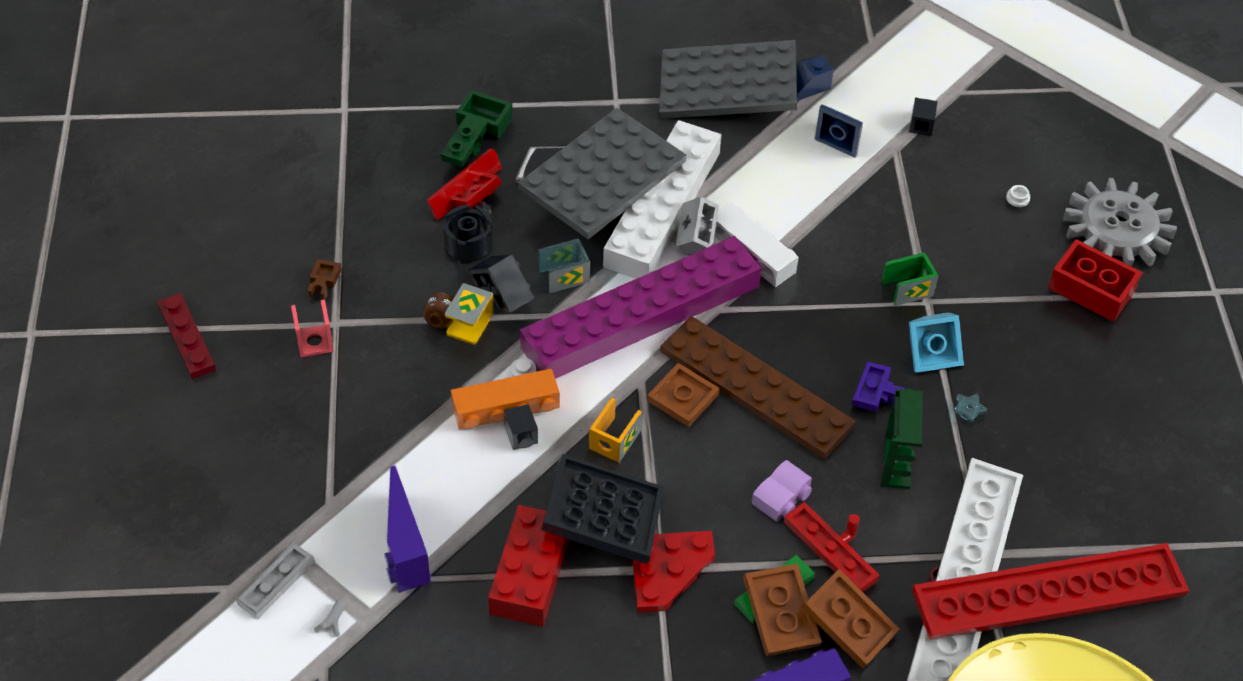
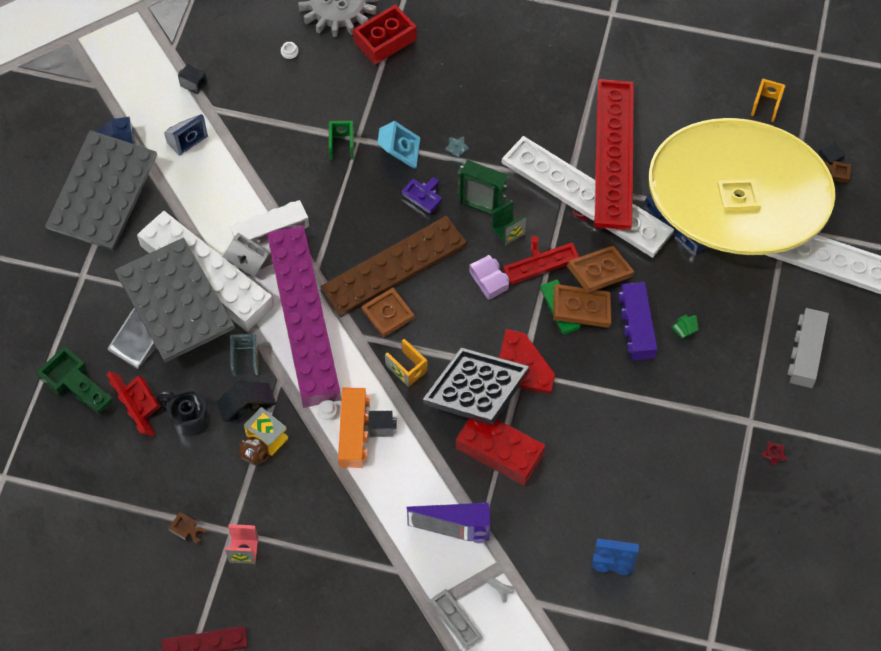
camera: 70 degrees left, 10 degrees up
none -> dark green piece [491,200,526,245]

